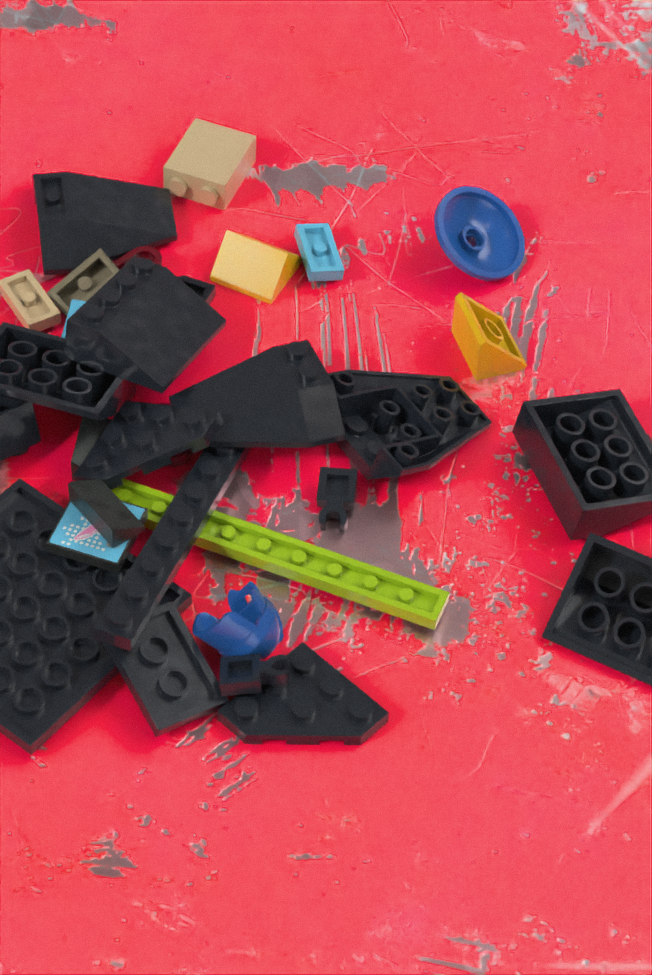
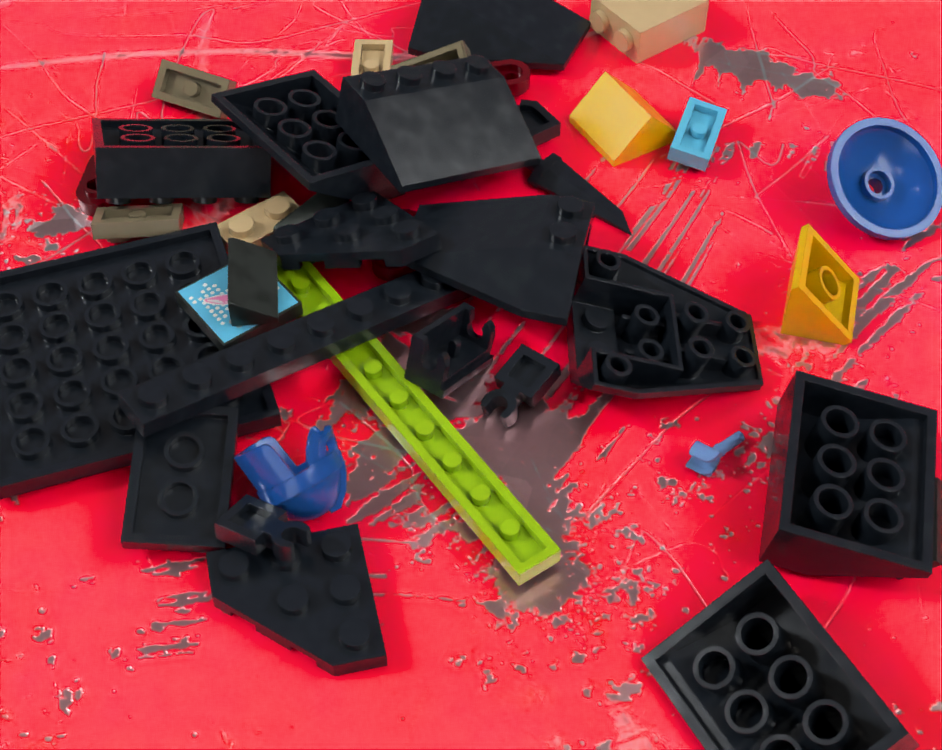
camera: 35 degrees right, 0 degrees up
none -> tan plate [217,190,299,253]
none -> black hinge [404,302,495,399]
none -> black bar [525,153,632,235]
none -> medium blue hand [685,431,745,477]

